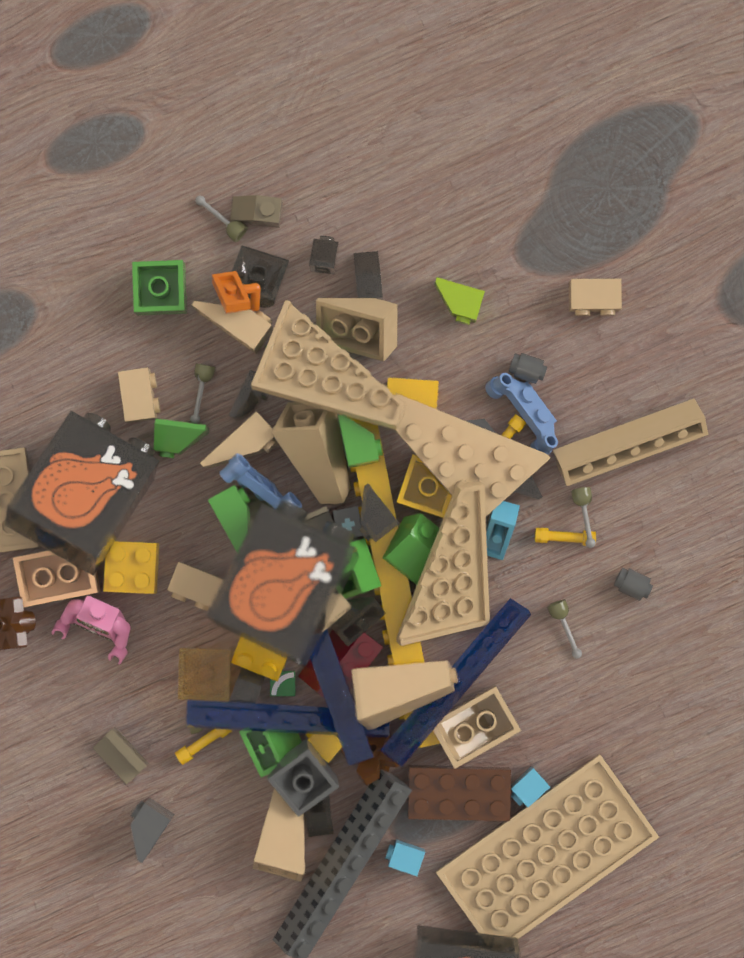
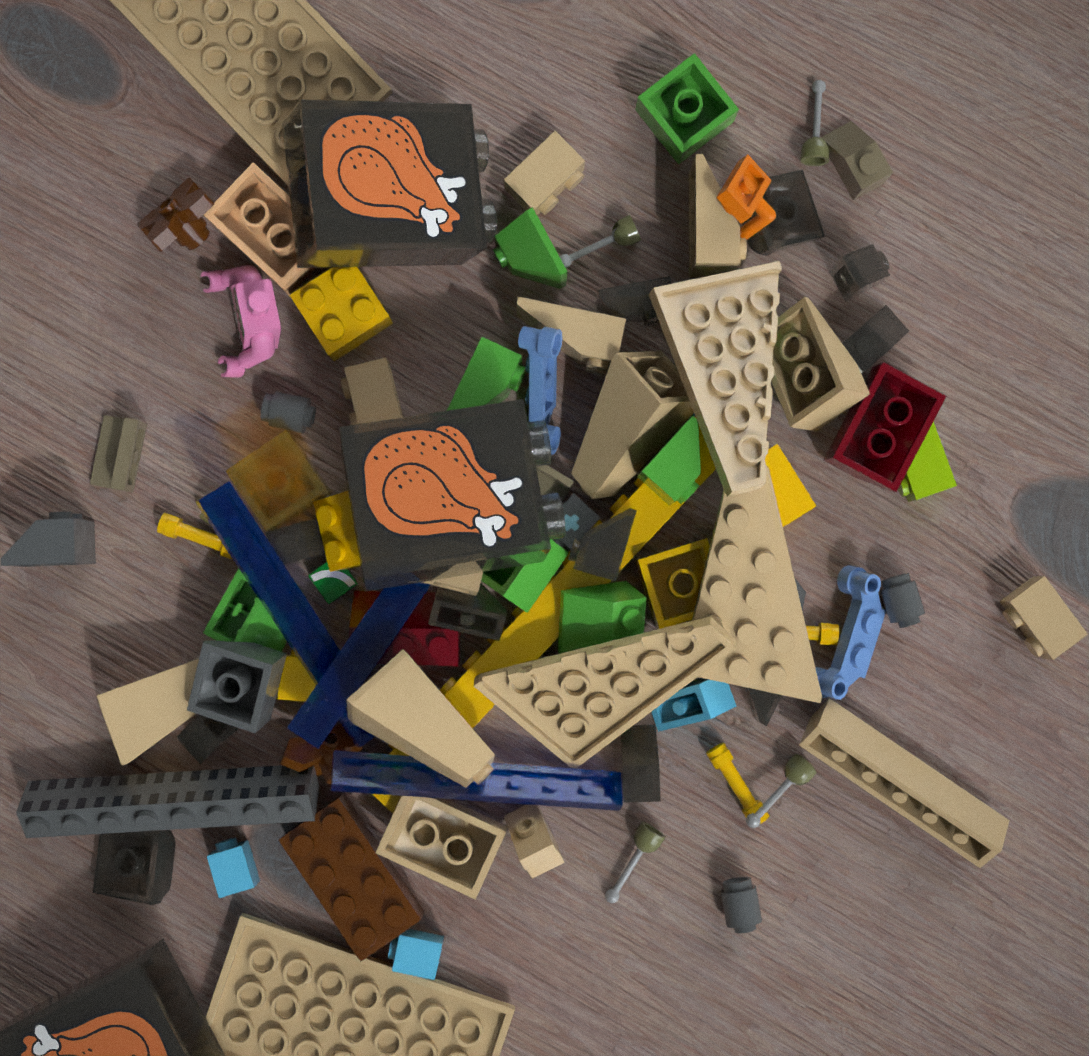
camera: 50 degrees right, 0 degrees up
none -> clear smoke slope [93,830,176,905]
none -> dark grey brick [260,391,316,433]
none -> tan brick [504,800,565,879]
none -> clear smoke slope [620,724,661,803]
none -> dark red slope [823,362,947,493]

